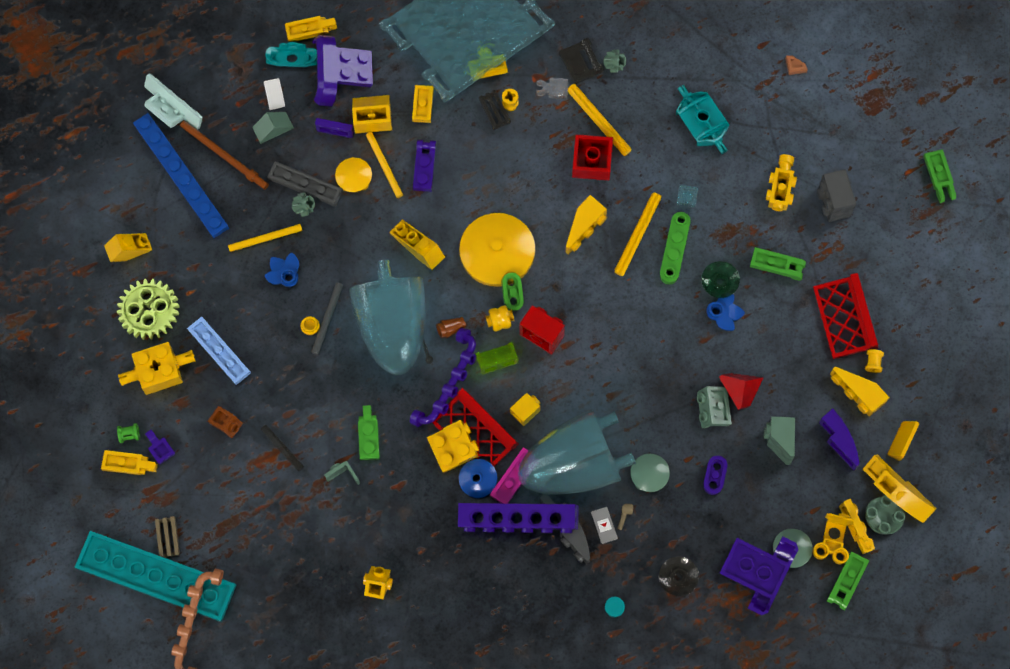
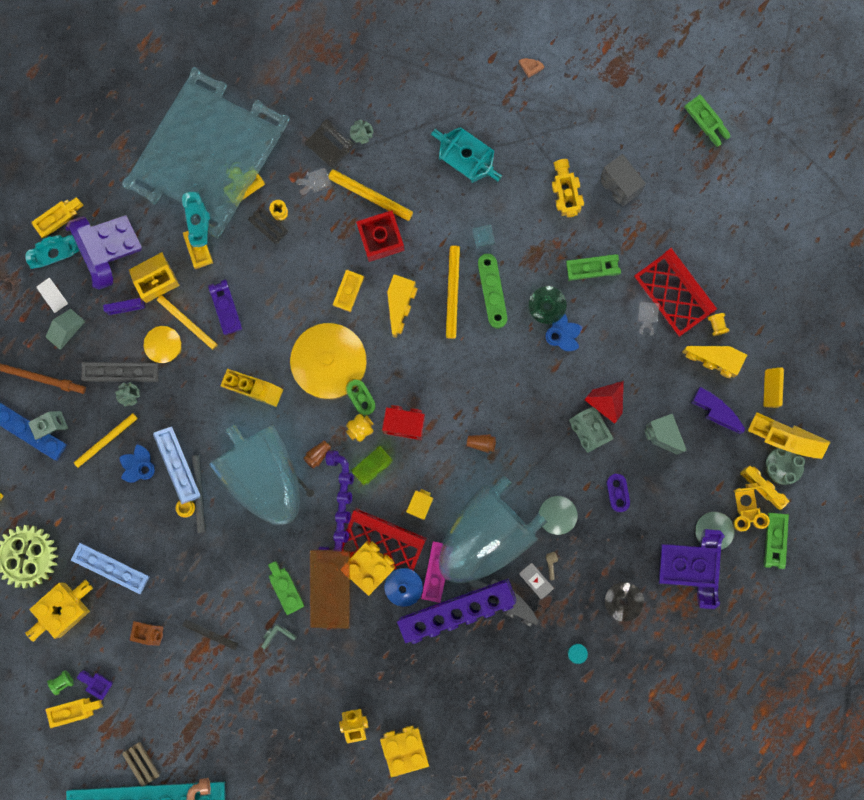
camera: 20 degrees left, 10 degrees up
none -> sand green bracket [29,411,68,440]
none -> light blue plate [153,427,200,504]
none -> teal piece [182,192,210,247]
none -> clear orange tile [310,550,350,629]
none -> yellow plate [333,270,364,312]
none -> yellow plate [380,725,429,777]
none -> dark orange cone [467,434,496,453]
none -> clear plate [638,302,659,336]

